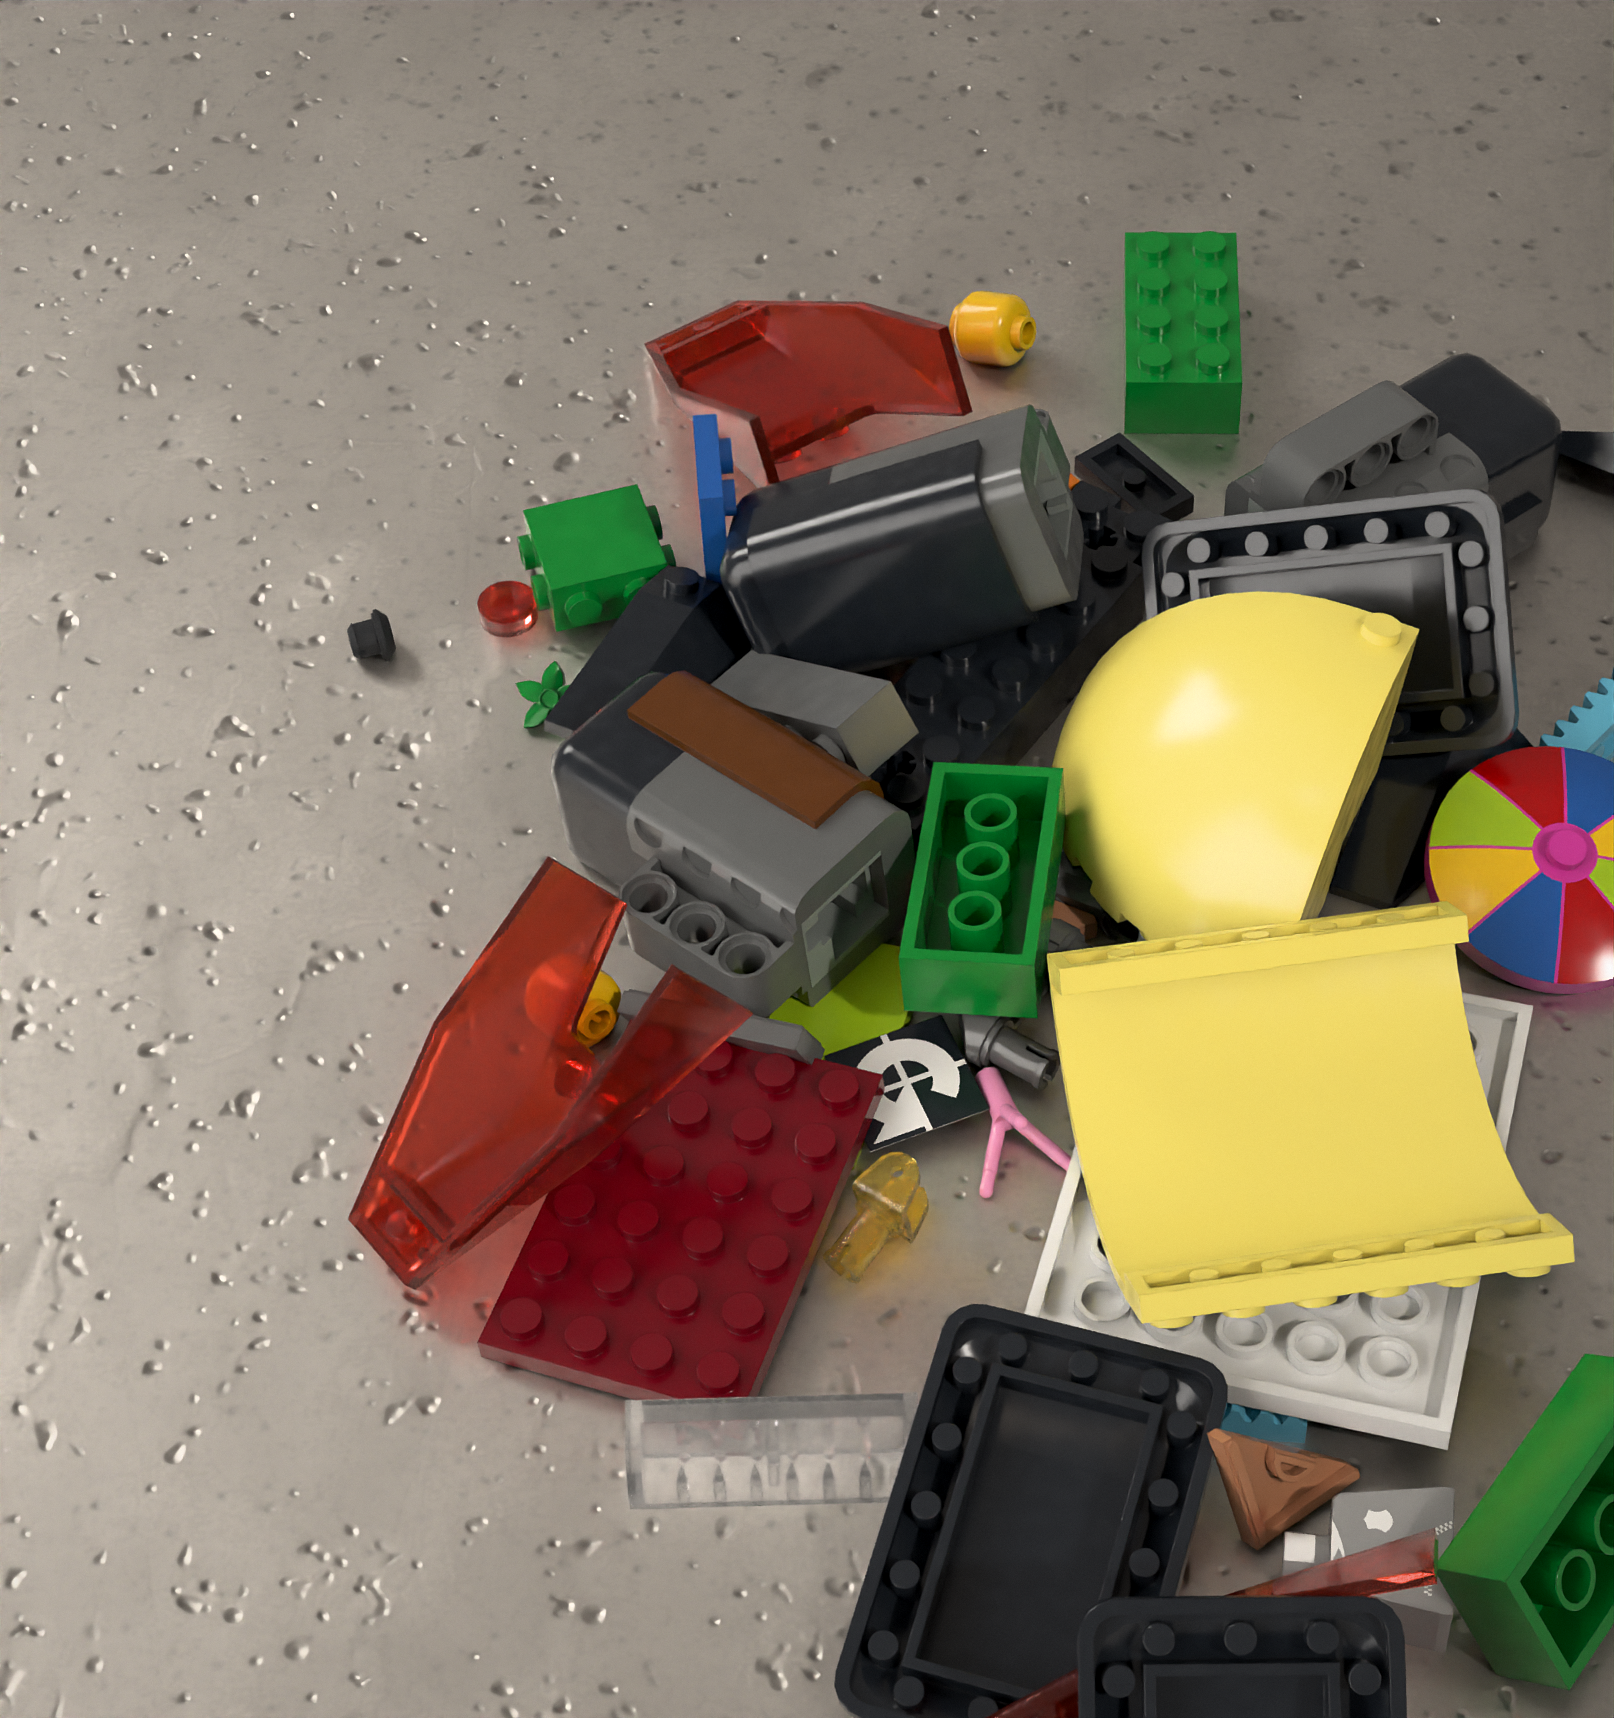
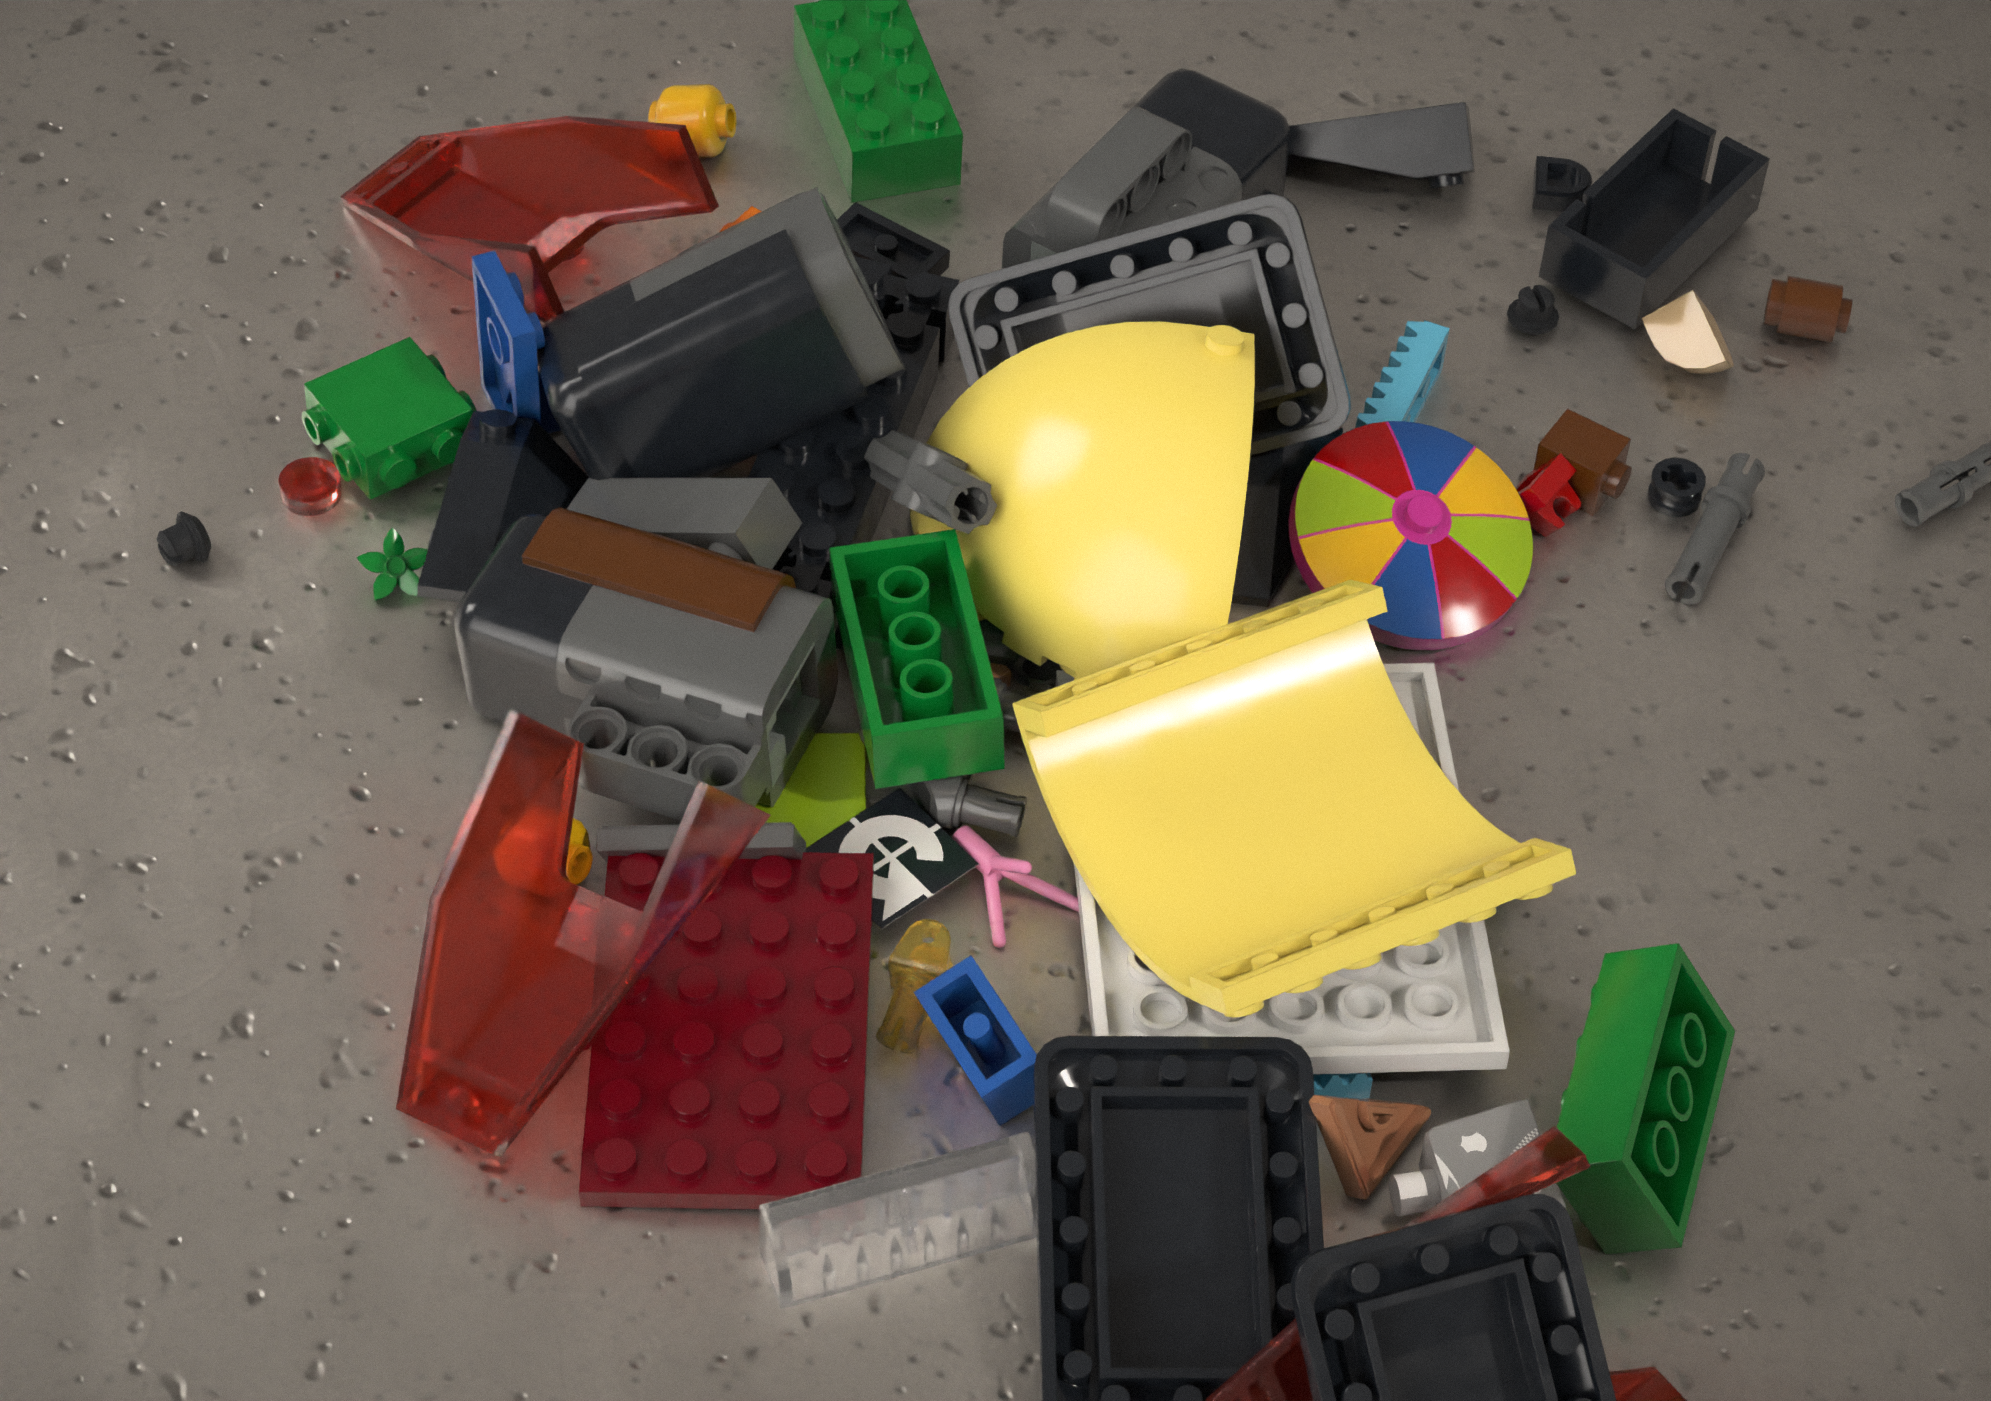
camera: 25 degrees left, 0 degrees up
none -> dark grey piece [864,430,997,534]
none -> blue brick [914,955,1037,1126]

